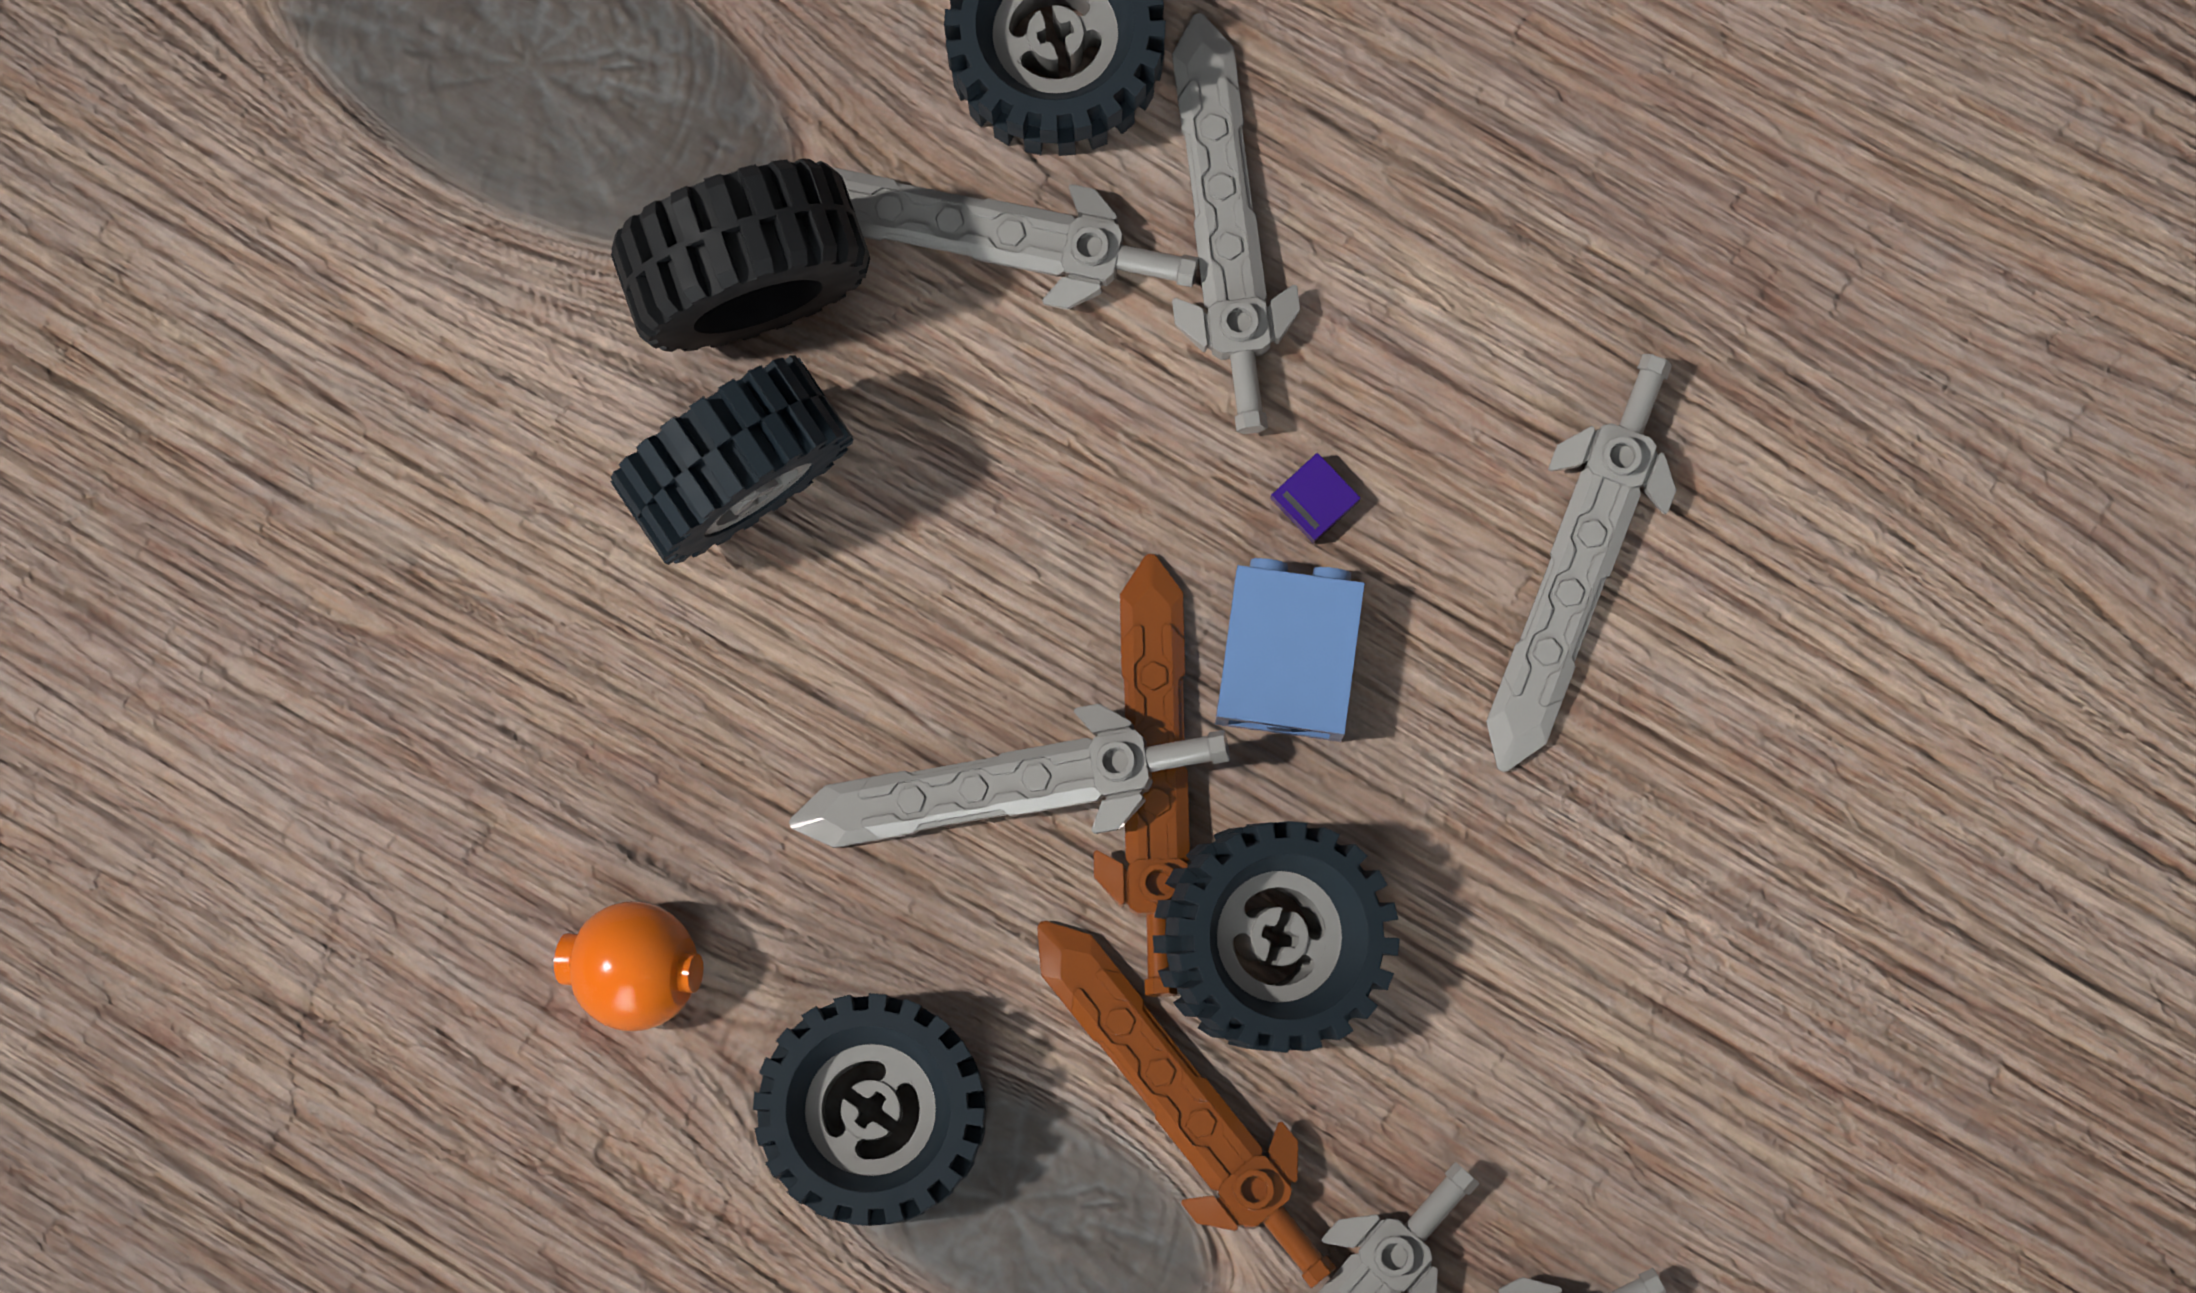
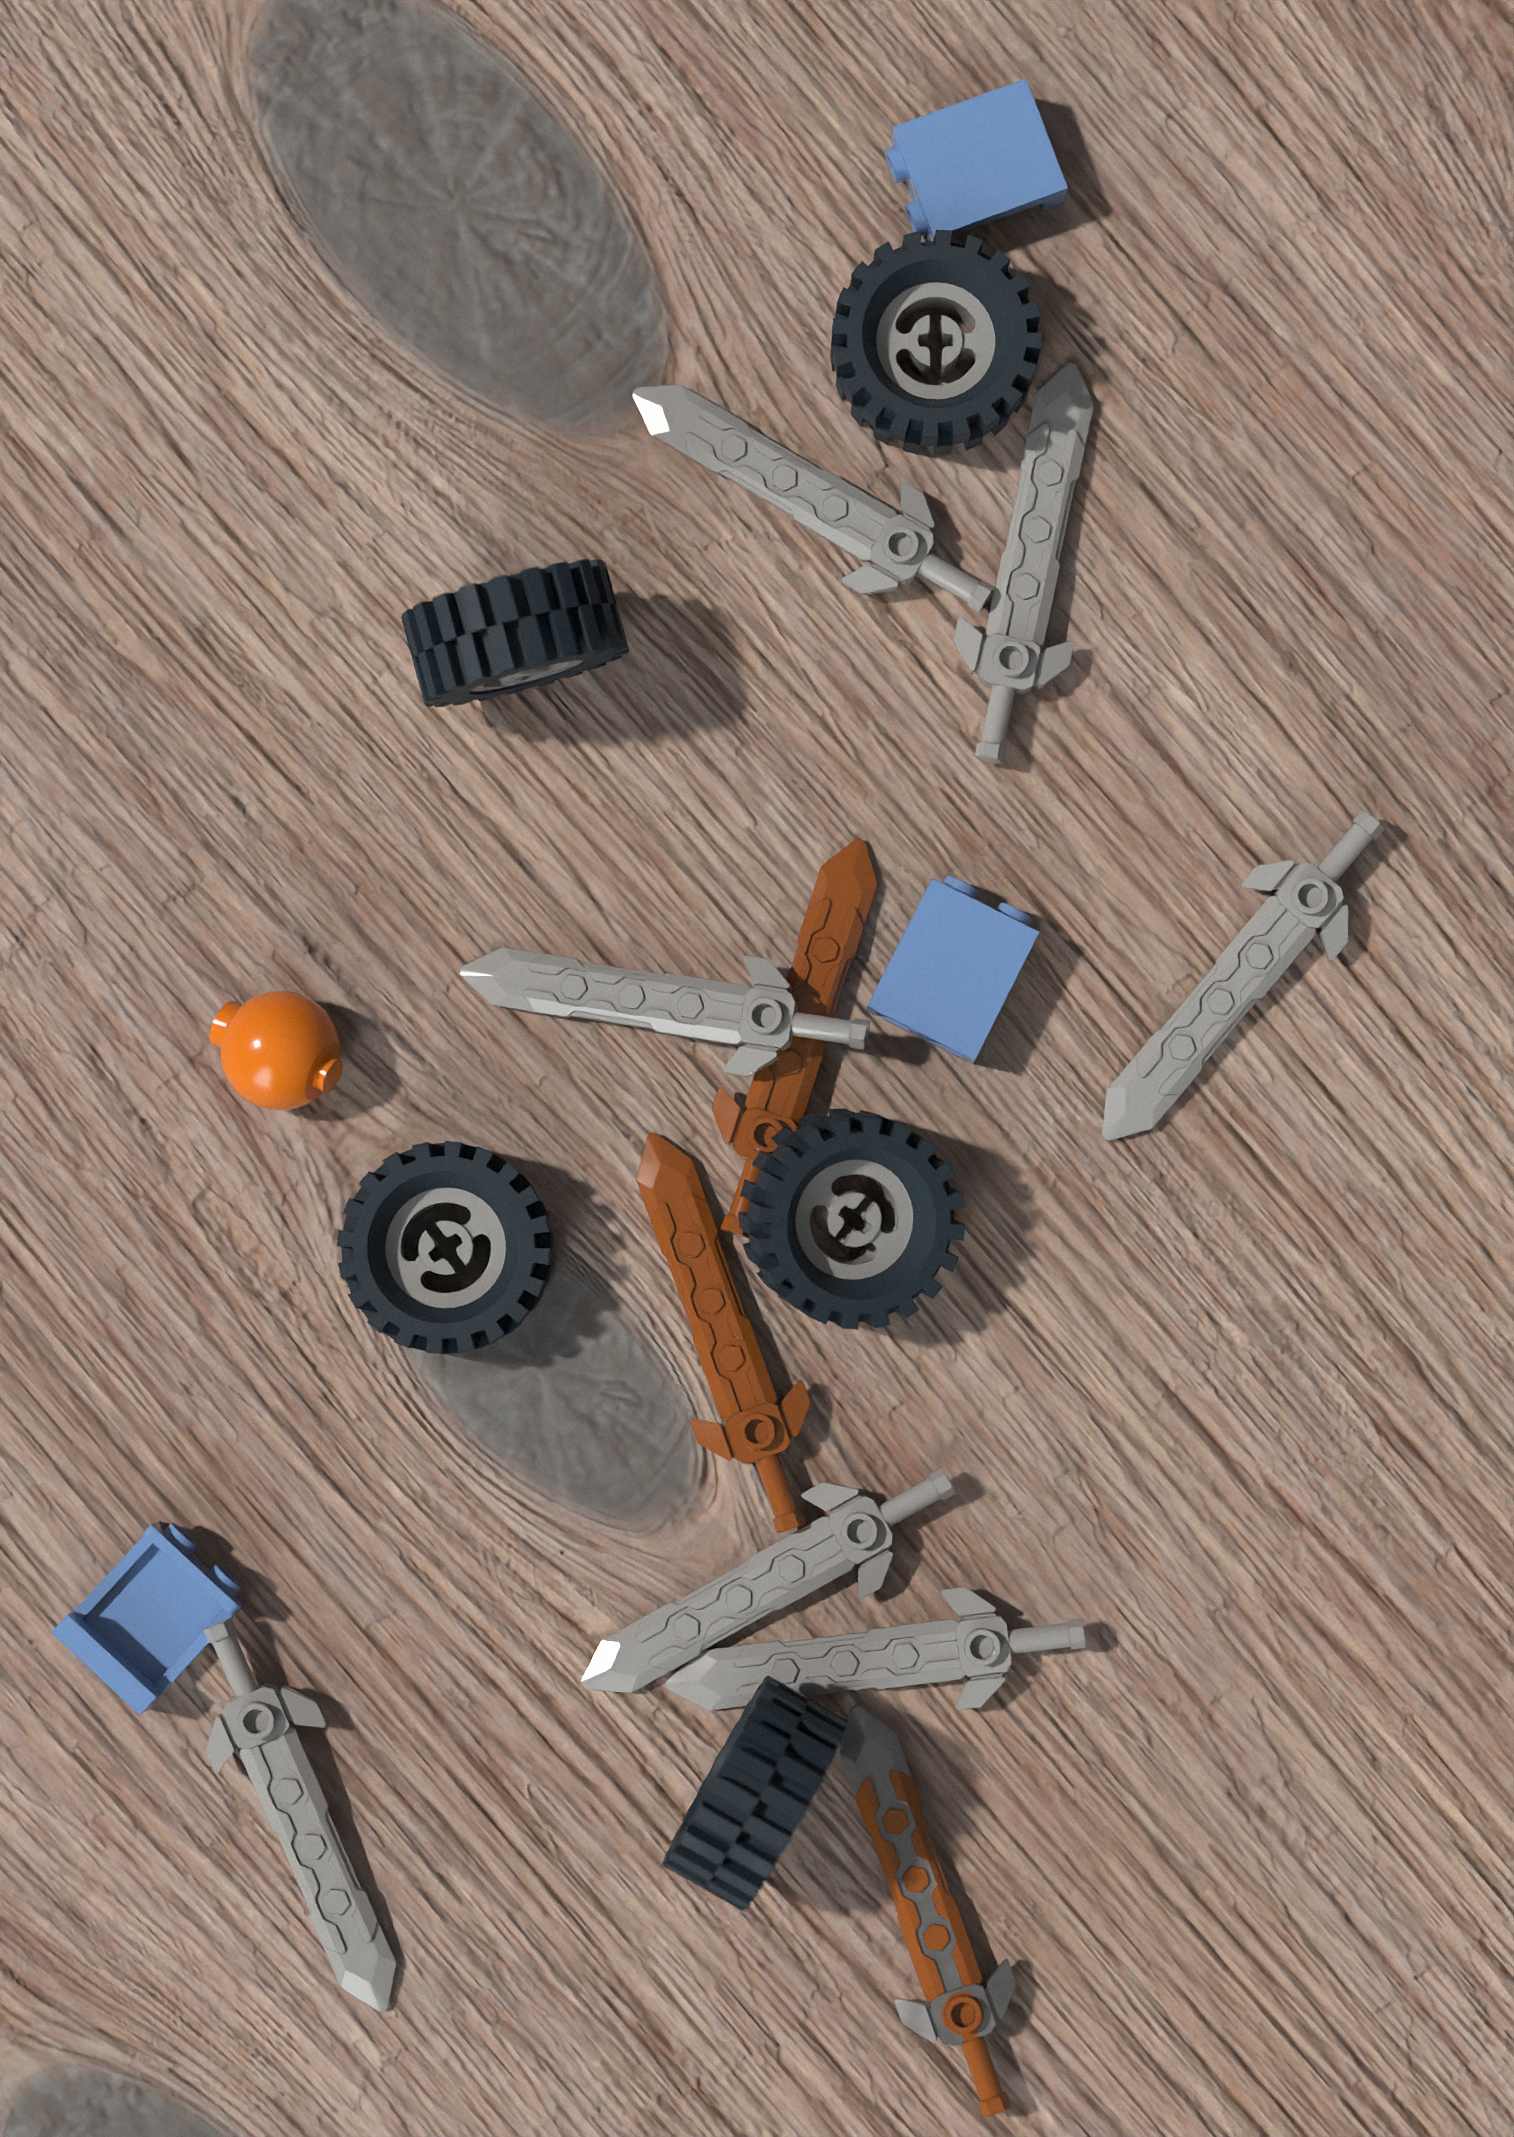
camera: 15 degrees right, 5 degrees up
black tyre [611,159,870,352] -> none
dark purple tile [1270,452,1361,544] -> none

